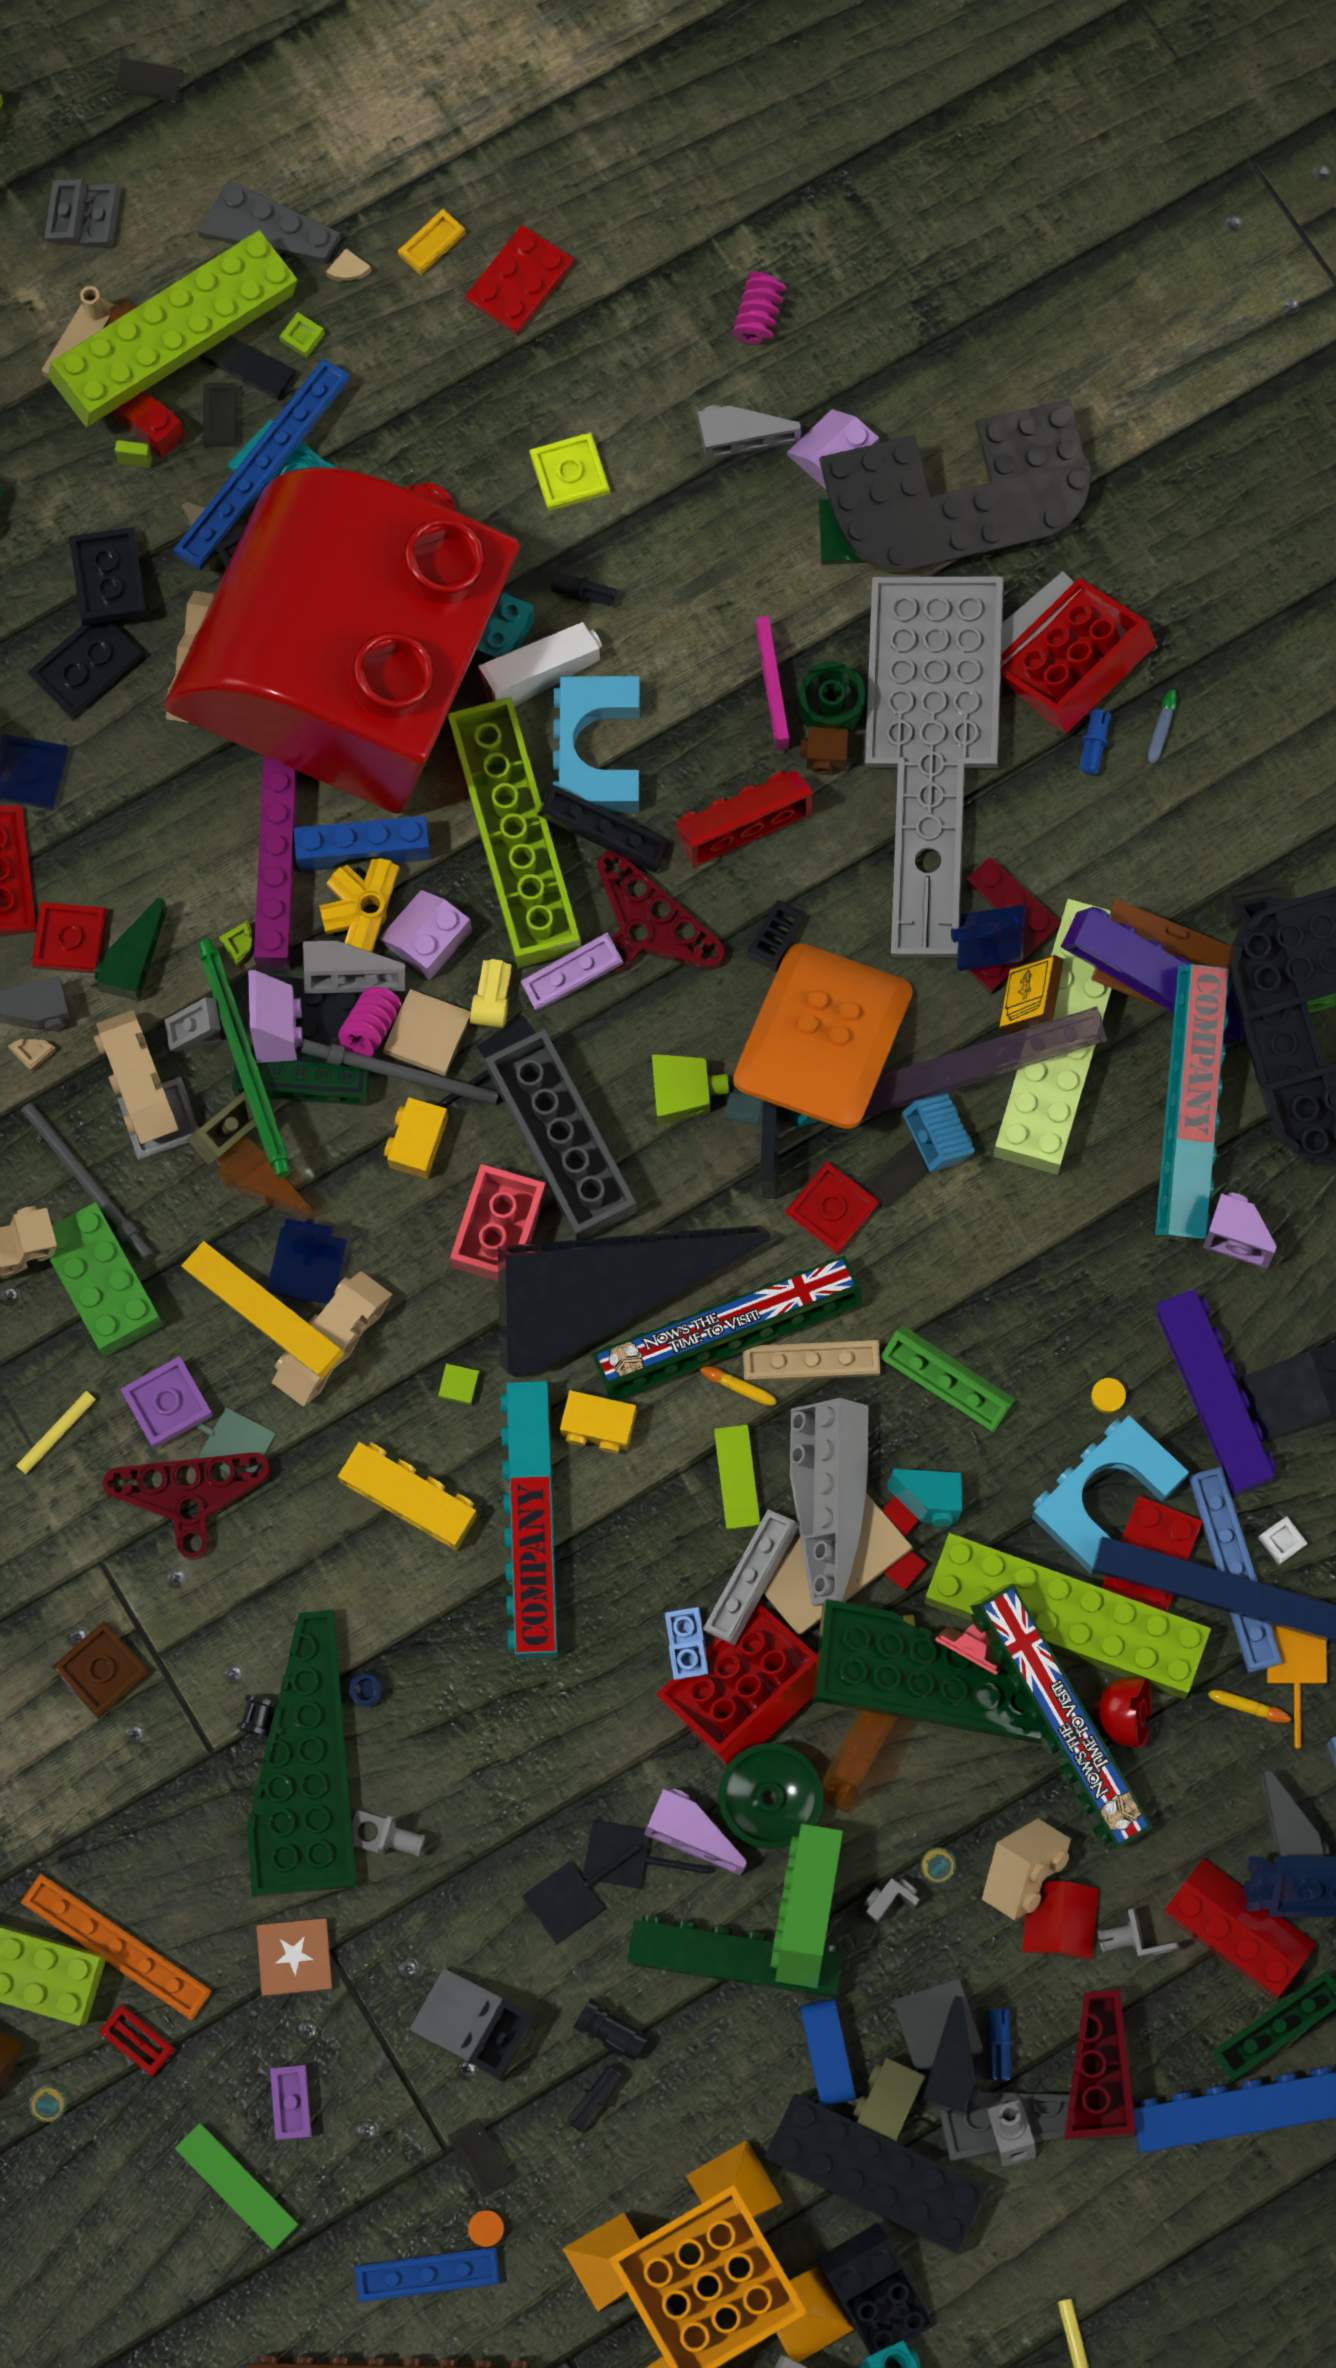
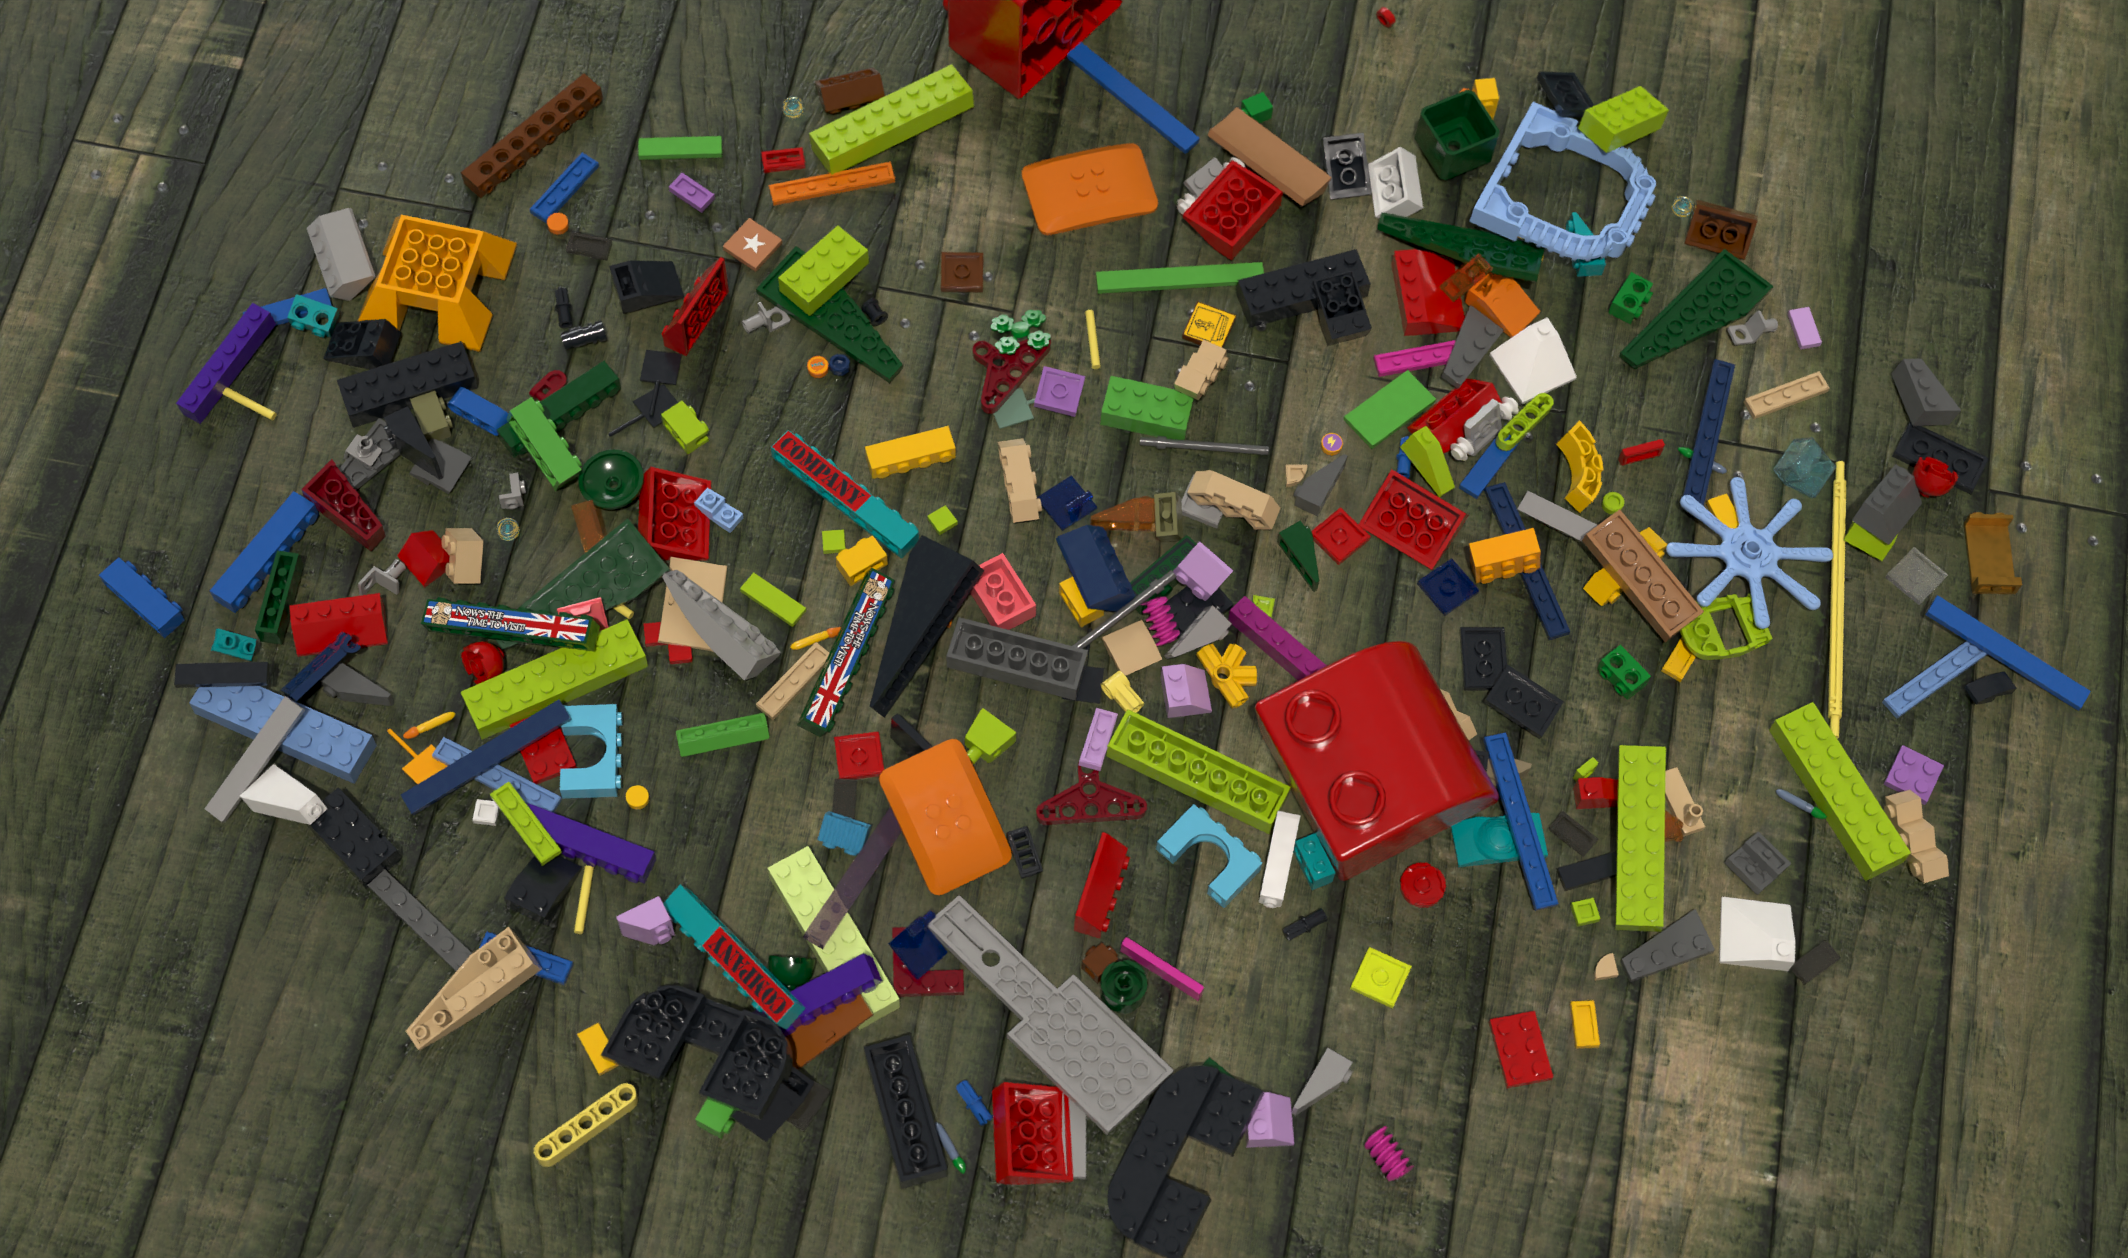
camera: 125 degrees right, 10 degrees down
light grey slope [165,998,221,1052] -> none
yellow tile [181,1241,344,1379] -> none
green piece [198,939,291,1178] -> none
blue arch [294,816,431,872] -> none
black tile [537,783,669,873] -> none
lavender slope [644,1789,747,1875] -> none
light grey tile [703,1509,800,1646] -> none
teal slope [887,1469,962,1527] -> none
blue axle [985,2009,1014,2082] -> none
tile [998,955,1064,1033] -> none
none -> lime tile [490,782,562,866]
none -> dark red plate [529,370,567,401]
none -> light yellow bar [574,866,594,934]
none -> lime brick [661,401,709,455]
none -> red slope [662,257,729,357]
none -> dark green cylinder [768,955,815,991]
none -> lime brick [778,225,869,316]
none -> orange tile [807,356,829,378]
none -> lime tile [822,530,845,554]
none -> black brick [864,1035,947,1189]
none -> plant [991,310,1051,355]
none -> dark blue slope [1056,525,1135,612]
none -> white slope [1719,897,1795,971]

